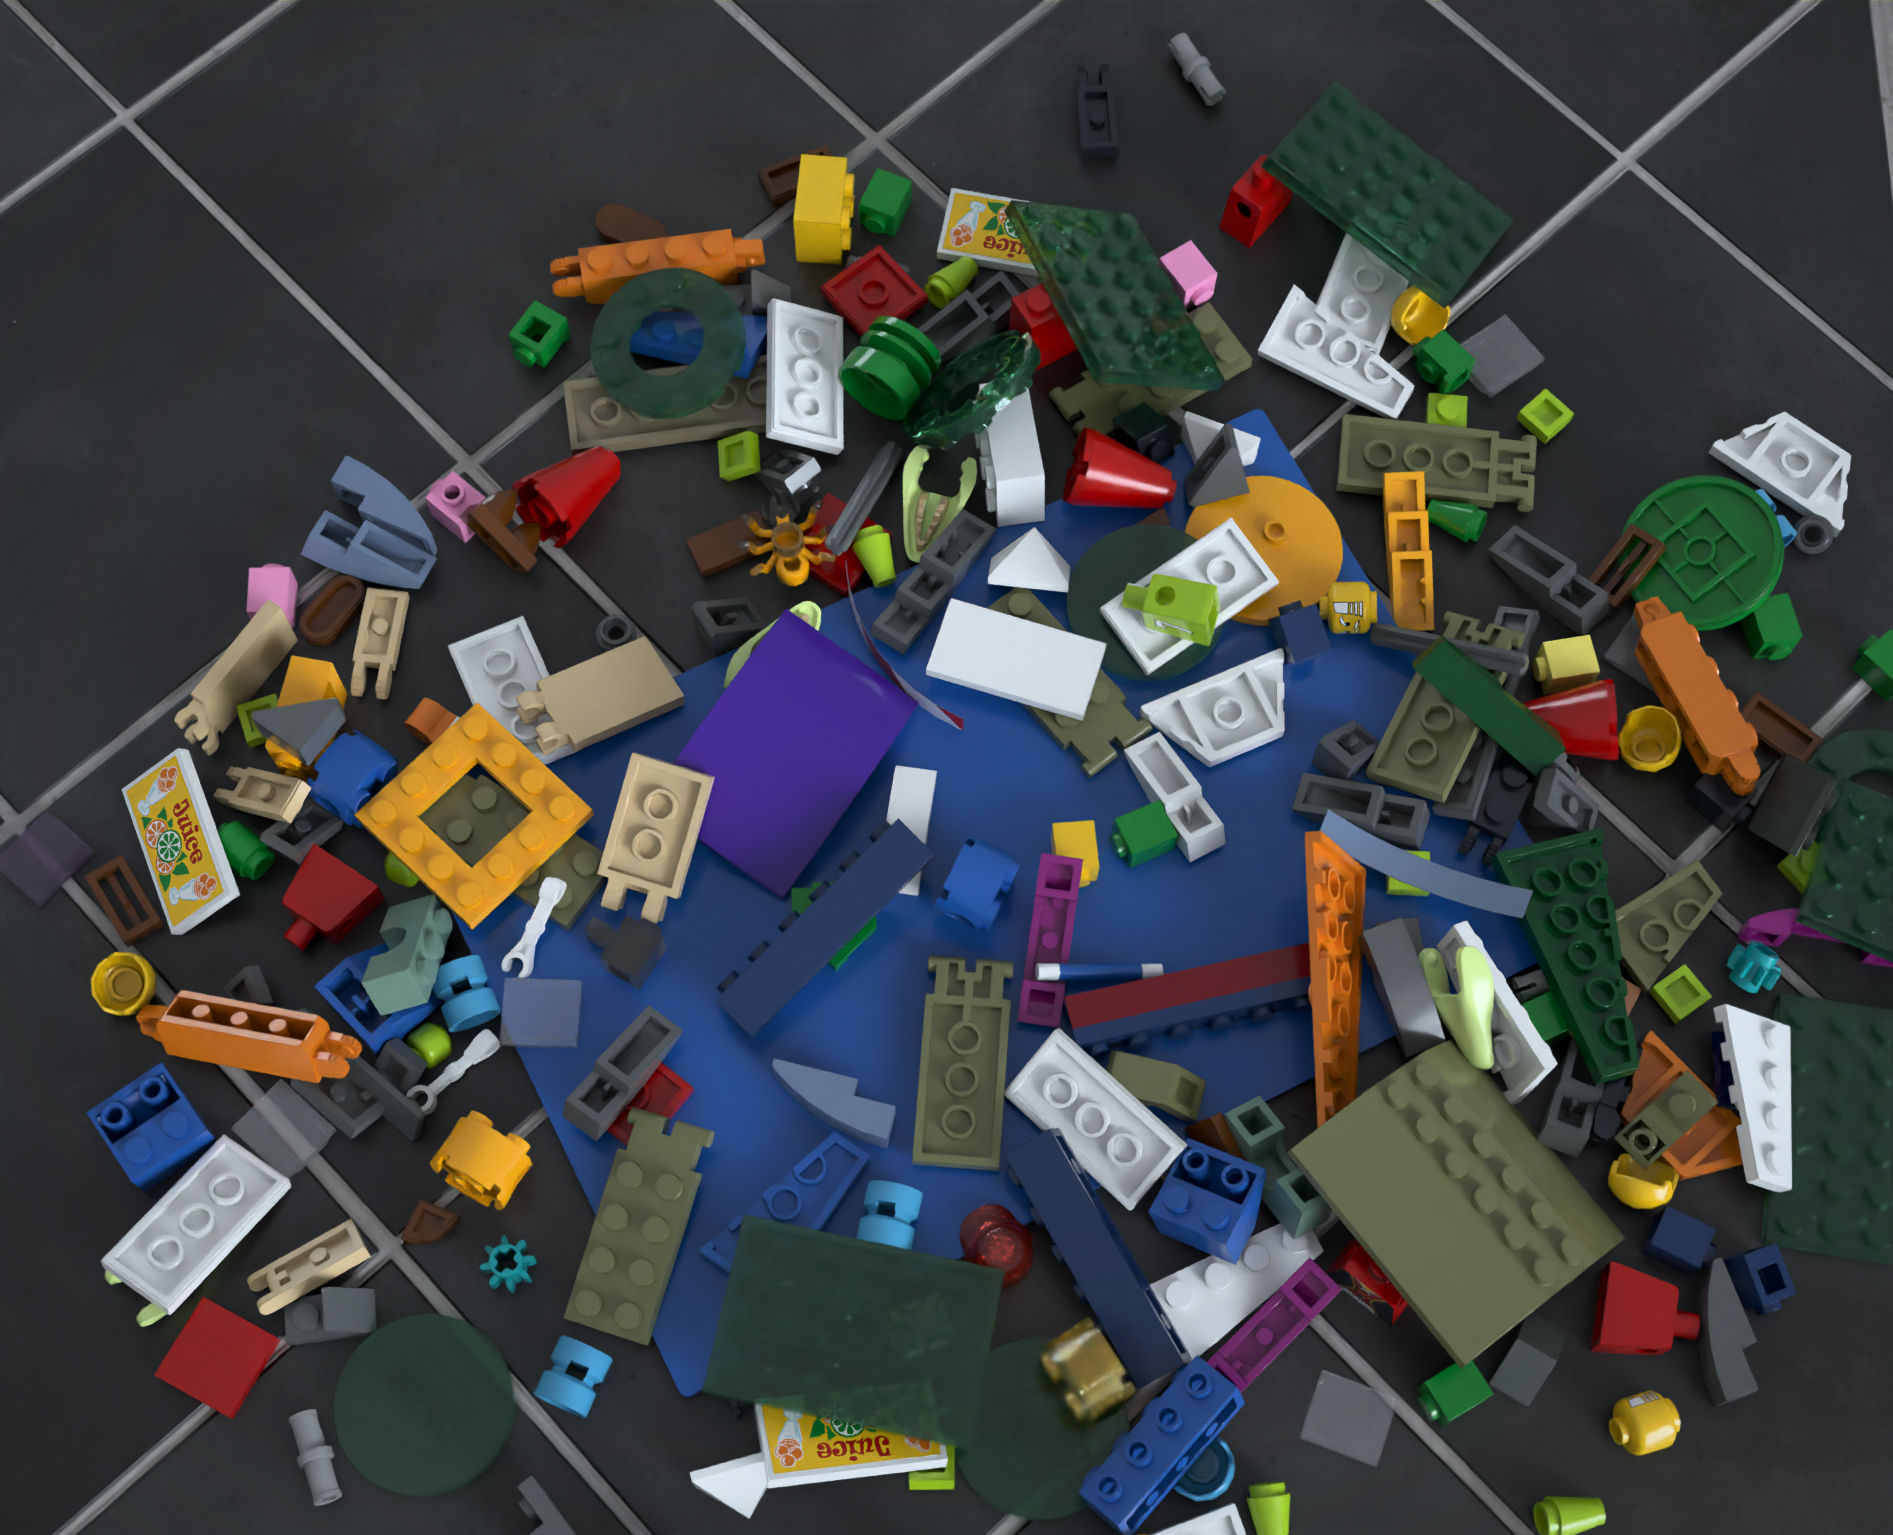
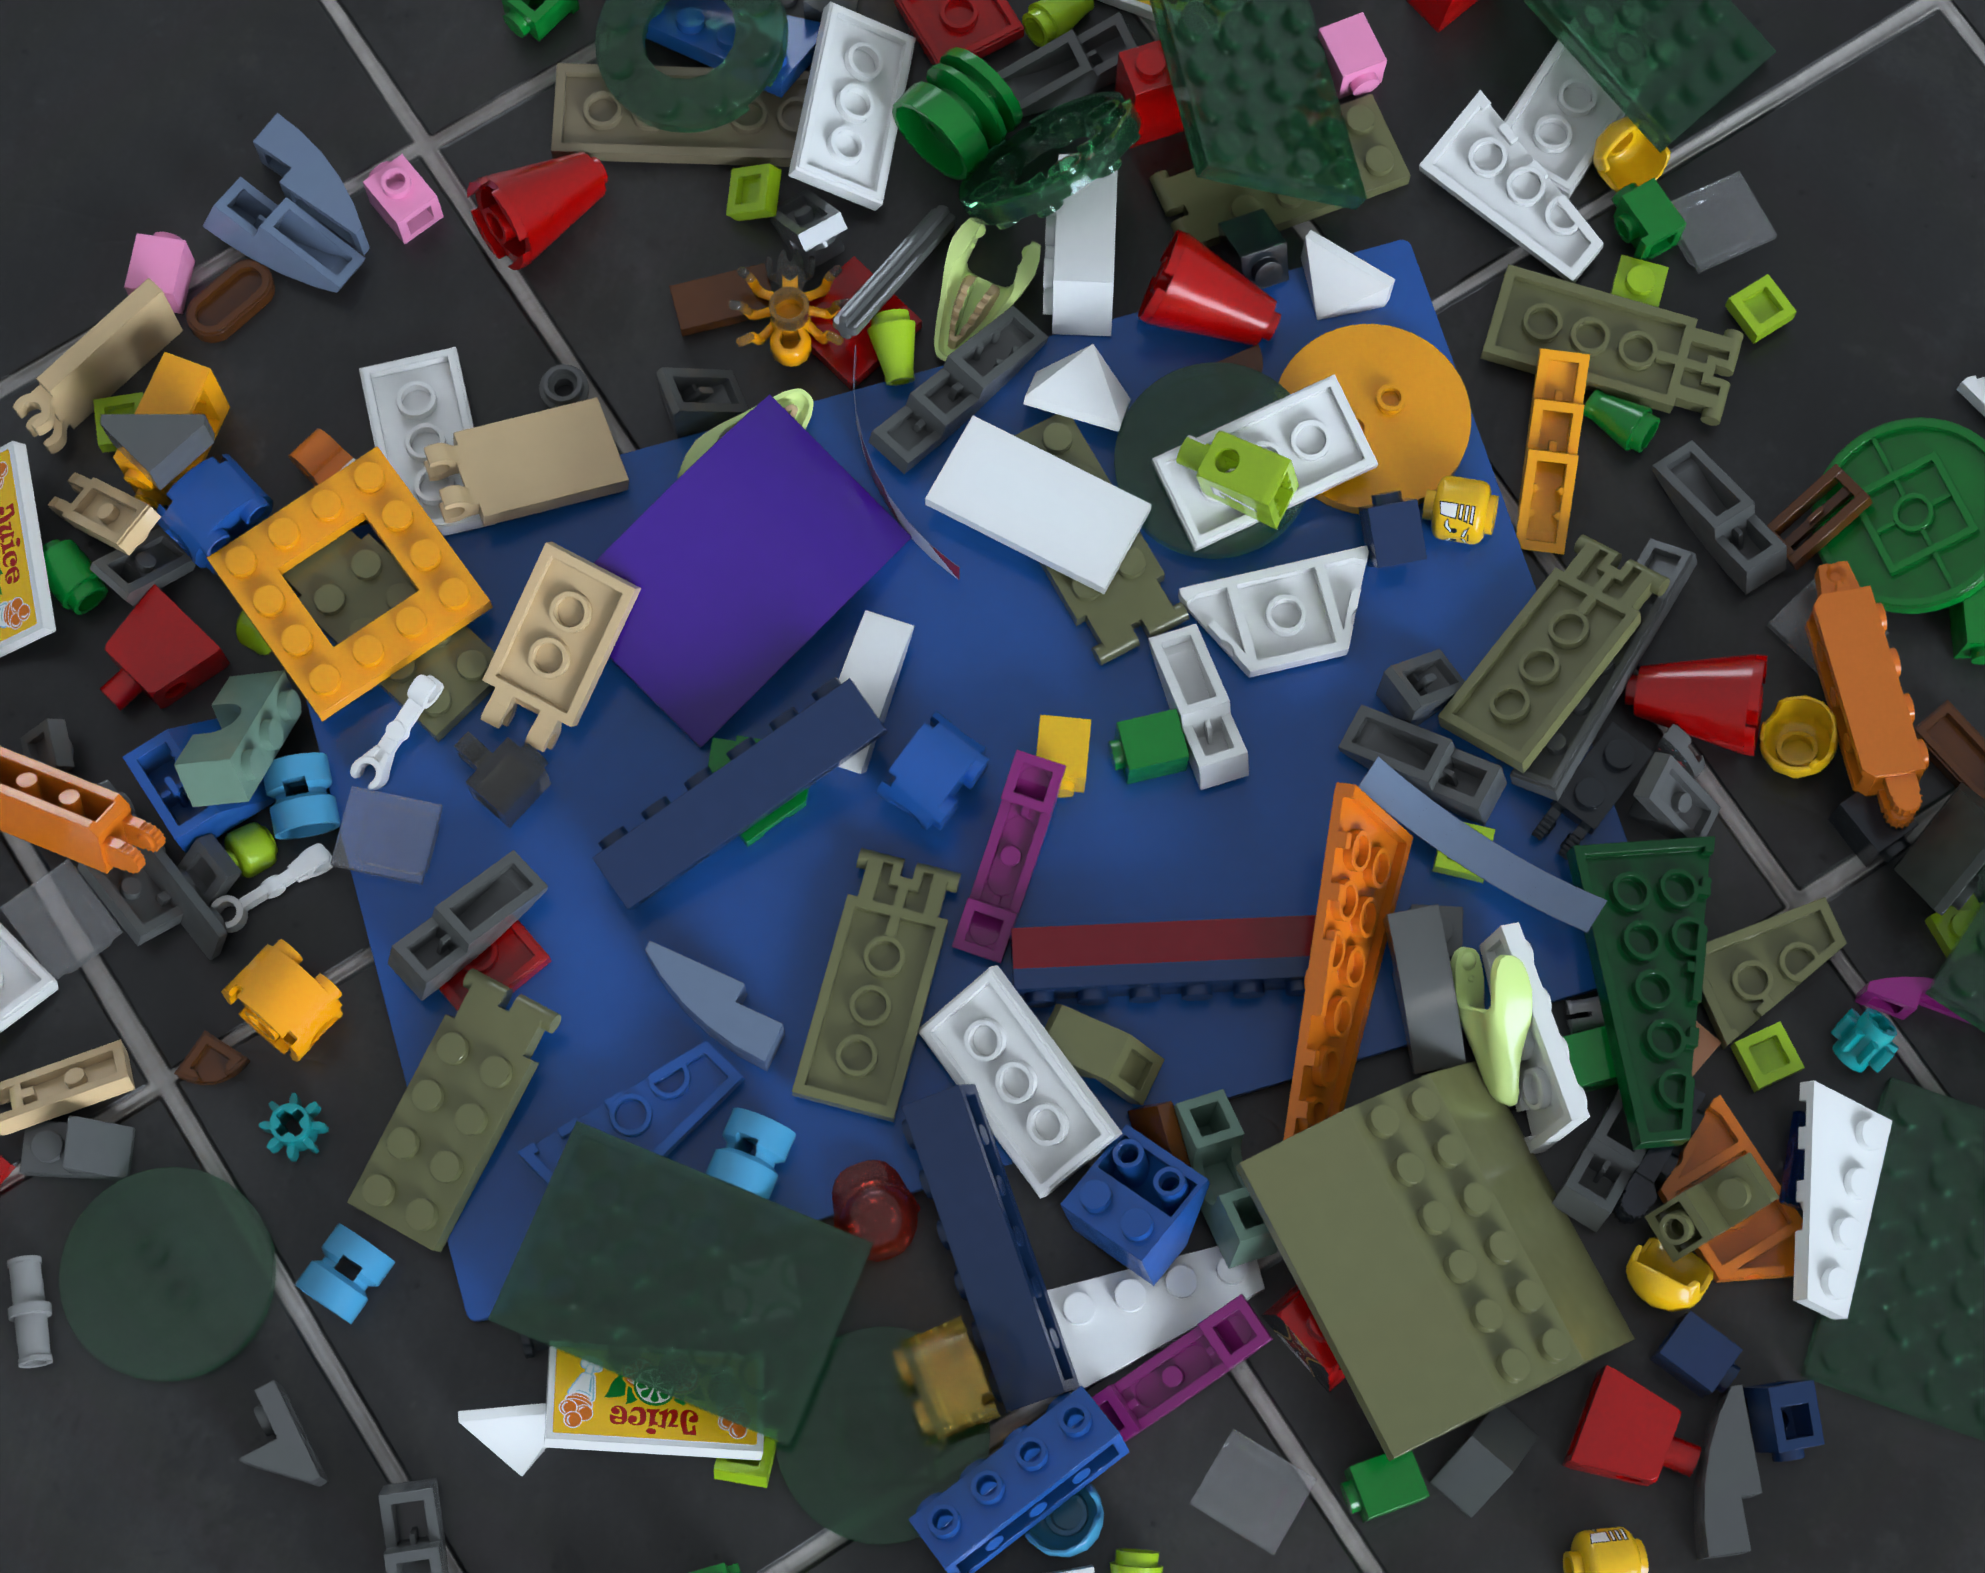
camera: 10 degrees right, 5 degrees up
tan hinge [350,588,410,699] -> none
reddish brown tile [459,489,540,573] -> none
blue bar [1035,963,1163,981] -> none
dark grey slope [1184,423,1250,507] -> none
dark grey axle [1370,623,1529,676] -> none
dark green slope [1412,635,1566,776] -> none
light yellow brick [1532,635,1600,695] -> none

